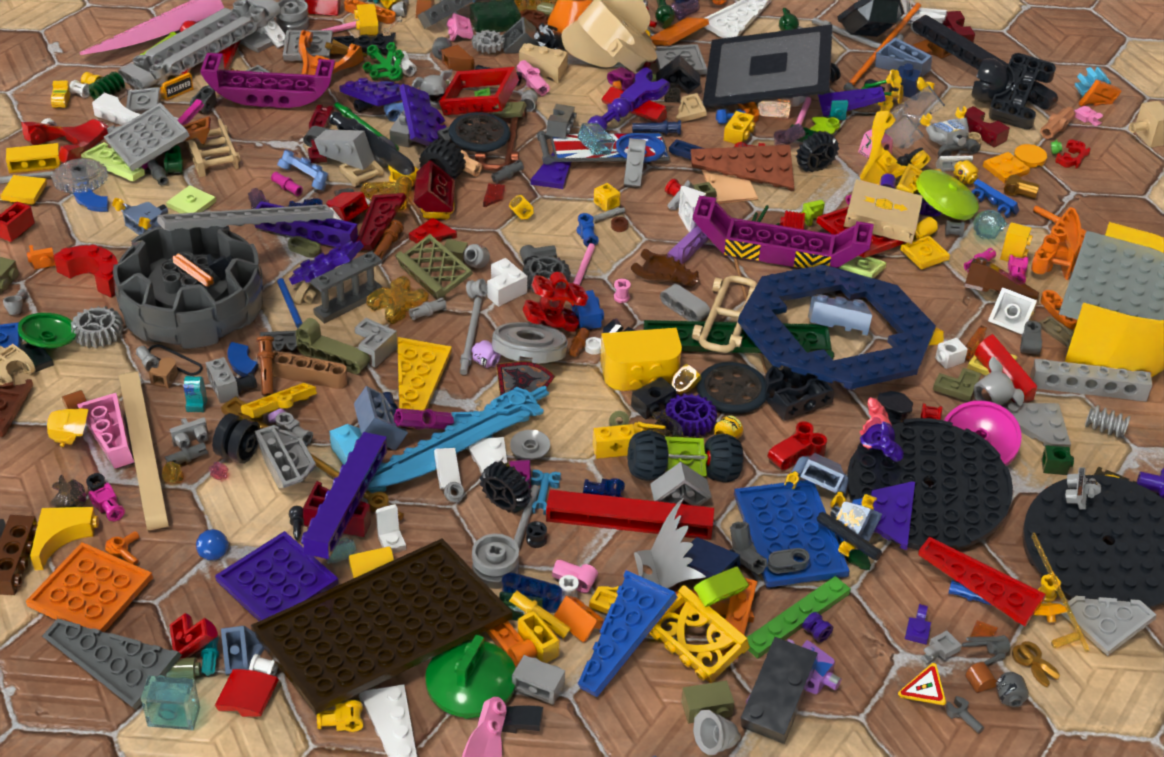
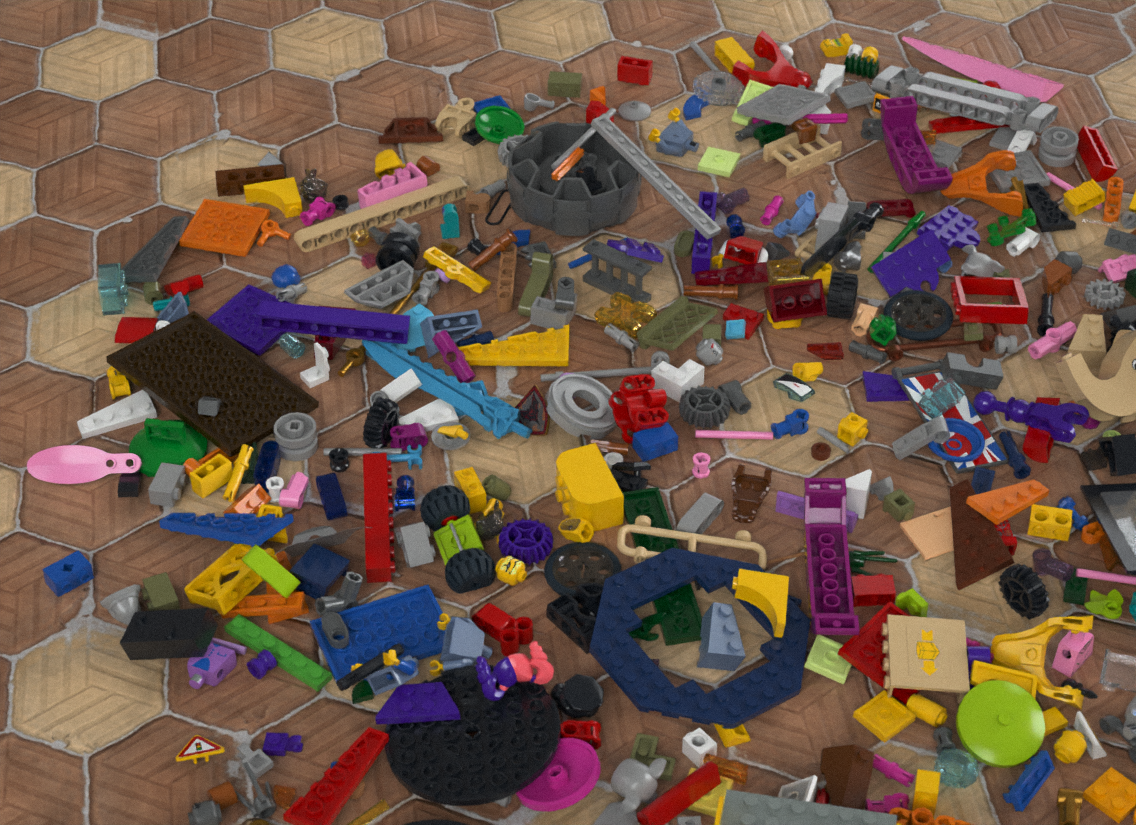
camera: 80 degrees right, 0 degrees up
yellow tile [0,175,47,204] -> none
light grey brick [205,357,239,404] -> none
yellow slope [349,546,394,578] -> none
black brick [631,377,676,419] -> none
red bush [665,178,682,196] -> none
tan wing [676,93,707,123] -> none
dark grey bar [946,696,985,734] -> none
none -> dark grey slope [198,397,221,416]
none -> light grey pin [276,282,307,302]
none -> clear blue beam [315,472,348,521]
none -> yellow bar [437,425,469,440]
none -> light grey bar [551,107,616,170]
none -> dark grey piece [555,277,575,311]
none -> light grey dish [618,101,651,121]
none -> medium azure tile [725,319,746,340]
none -> yellow arch [731,569,789,638]
none -> slope [773,373,815,402]
none -> green brick [869,314,897,346]
none -> orange wing [966,479,1049,525]

